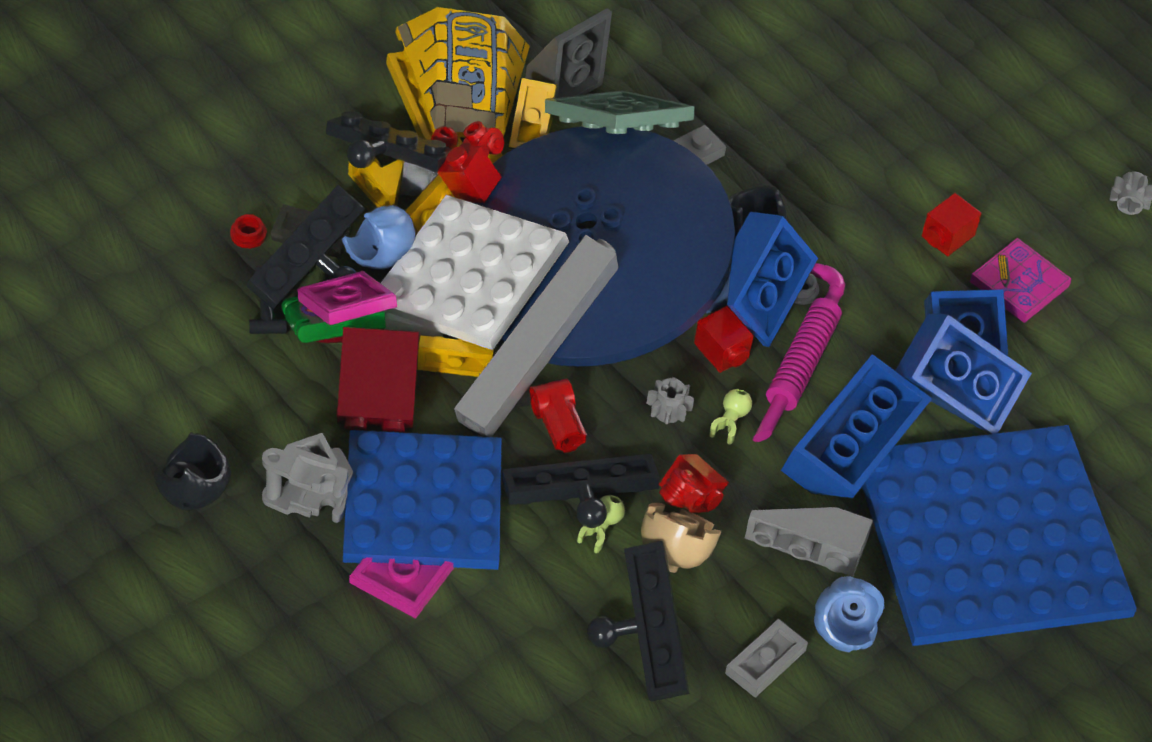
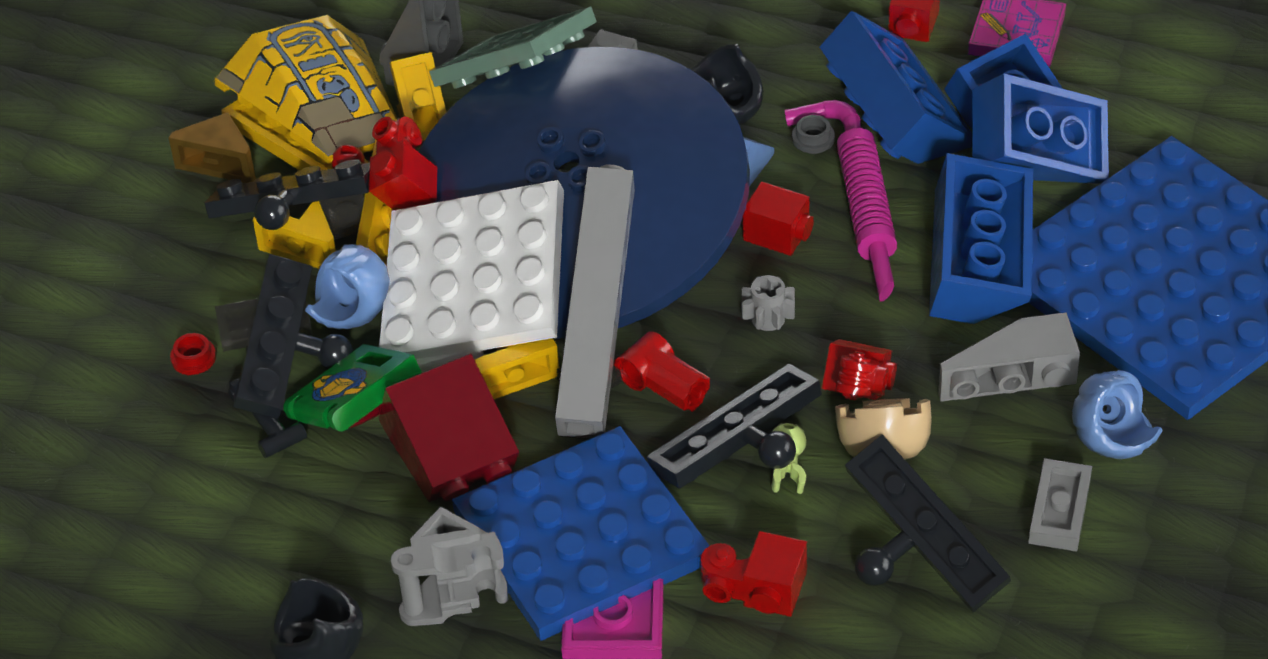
camera: 20 degrees left, 5 degrees down
dark pink tile [297,271,397,325] -> none
yellowish green arm [710,389,752,445] -> none
blue slope [727,212,818,347] -> none
none -> pearl gold slope [169,112,256,183]
none -> red brick [701,531,807,617]
none -> blue slope [819,10,972,164]

